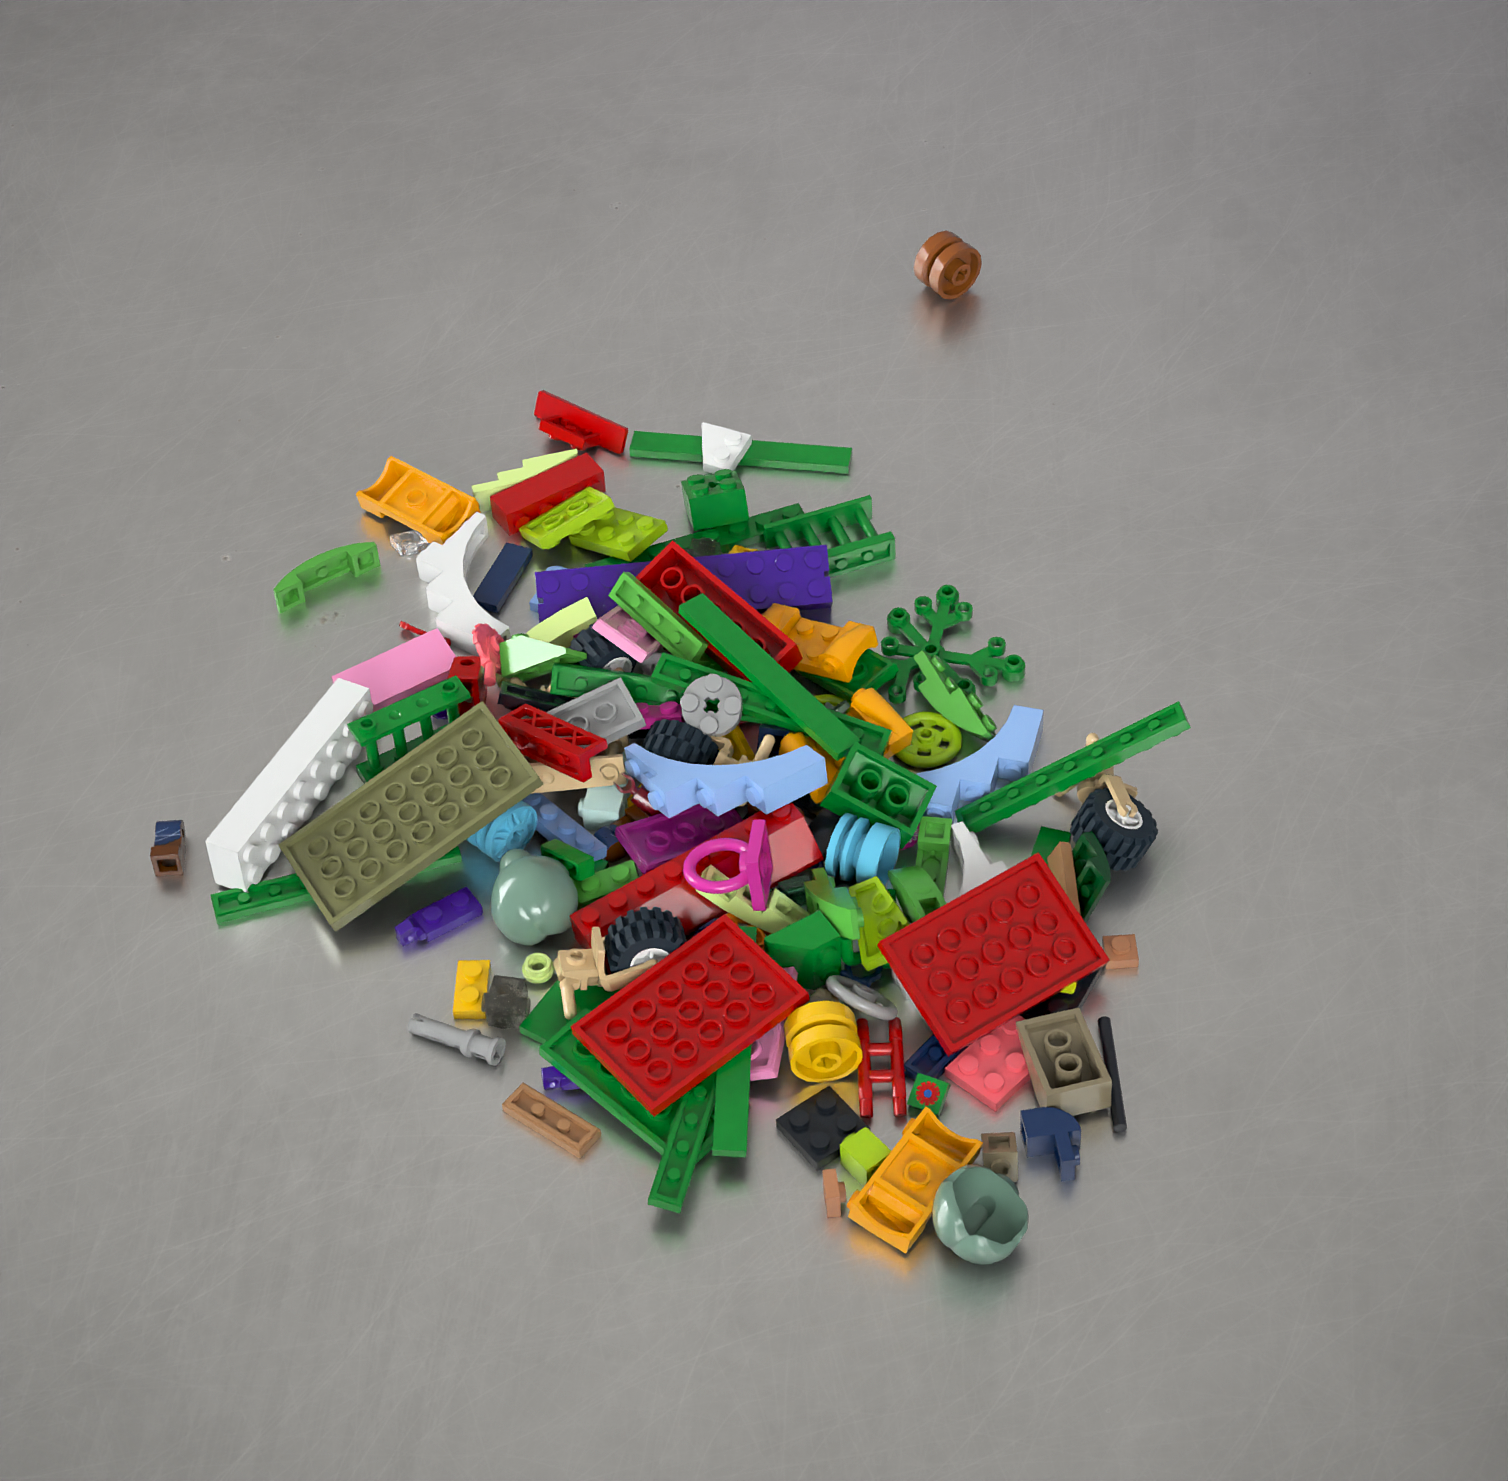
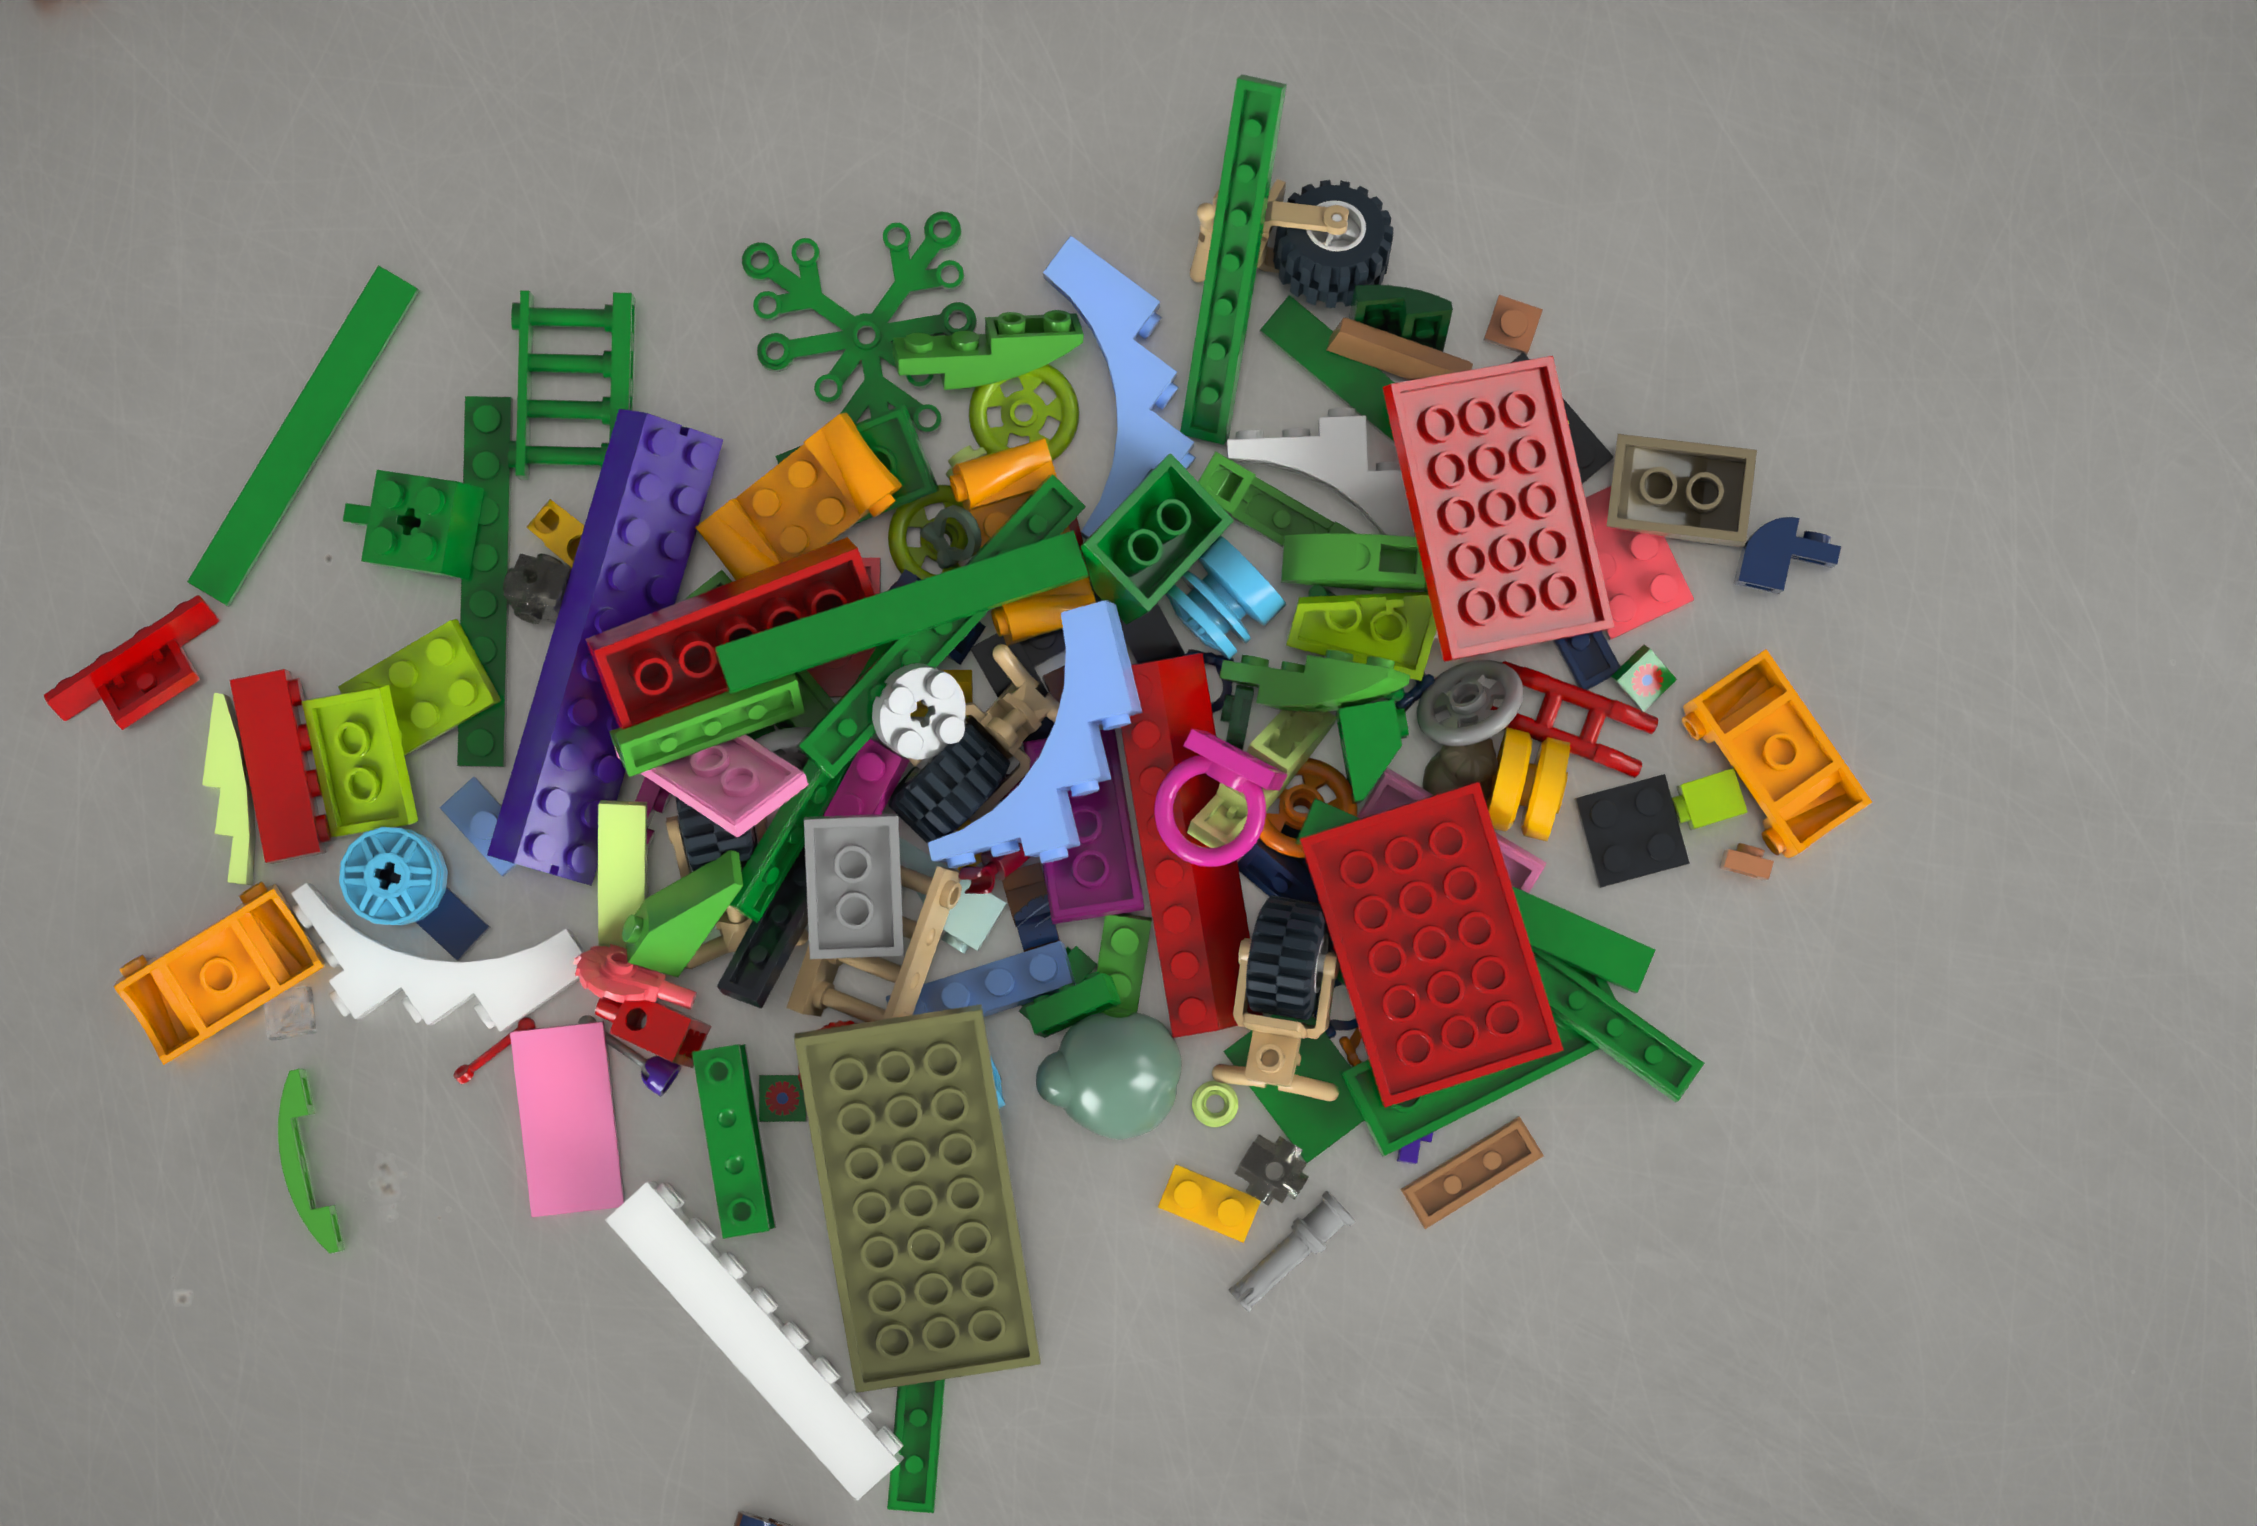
camera: 70 degrees left, 40 degrees up
dark purple hinge [395,886,483,947] -> none
red fence [498,704,608,783] -> none
white wing [701,422,752,474] -> none
sand green piece [932,1164,1029,1265] -> none
dark tan bracket [981,1132,1018,1182] -> none
black bar [1097,1016,1127,1132] -> none
none -> medium azure wheel [339,827,448,925]

